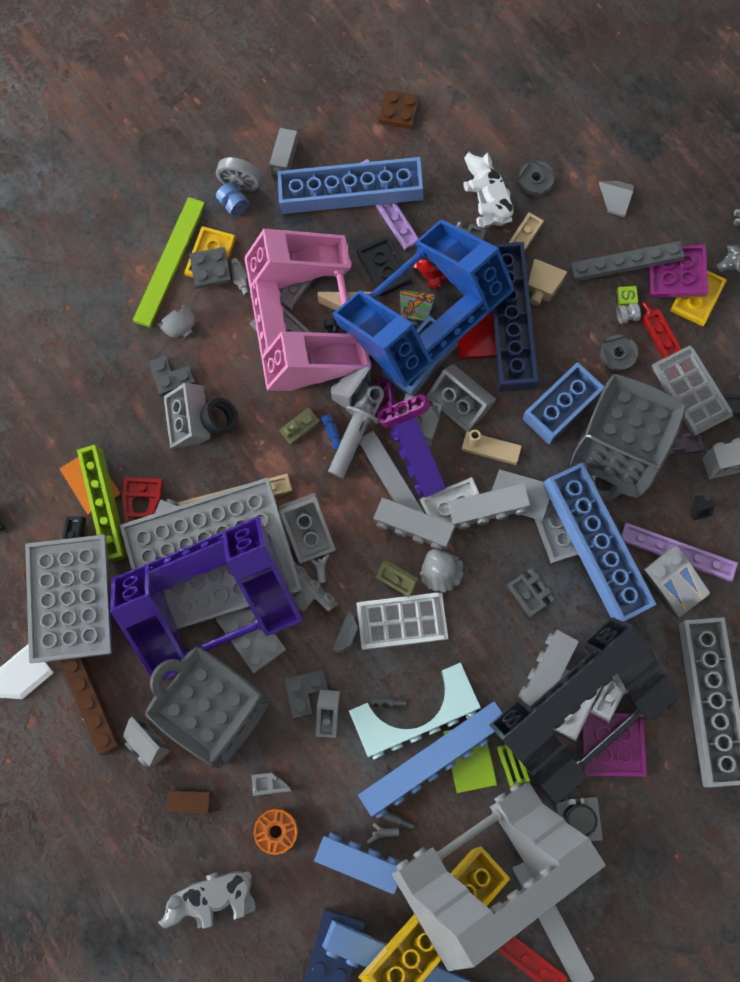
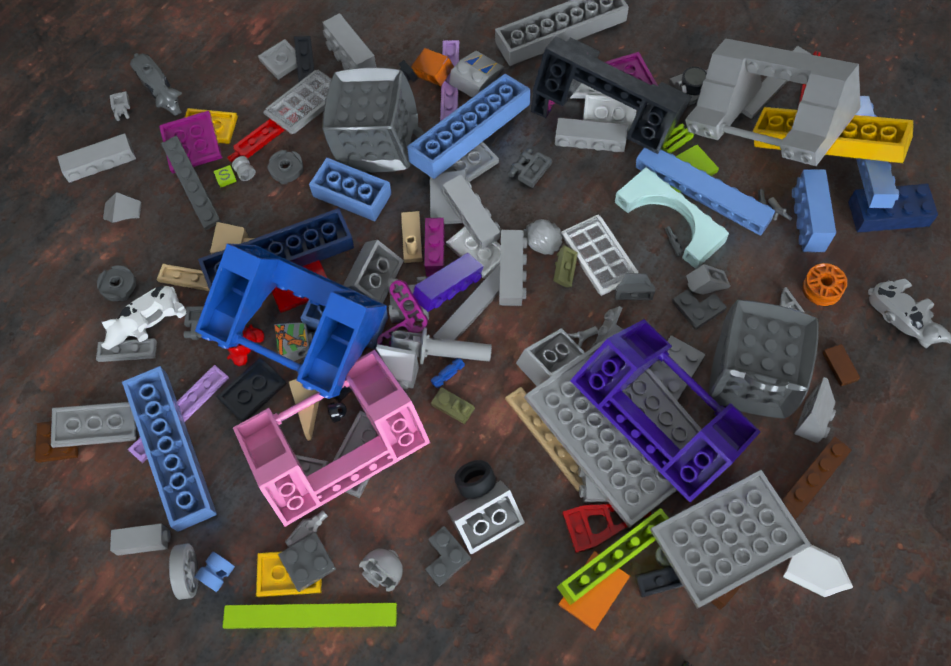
camera: 110 degrees left, 10 degrees down
none -> light grey tile [51,402,137,448]
none -> light grey brick [58,134,136,182]
none -> light grey tile [96,338,157,362]
none -> orange piece [411,48,454,86]
none -> magenta arch [425,218,445,277]

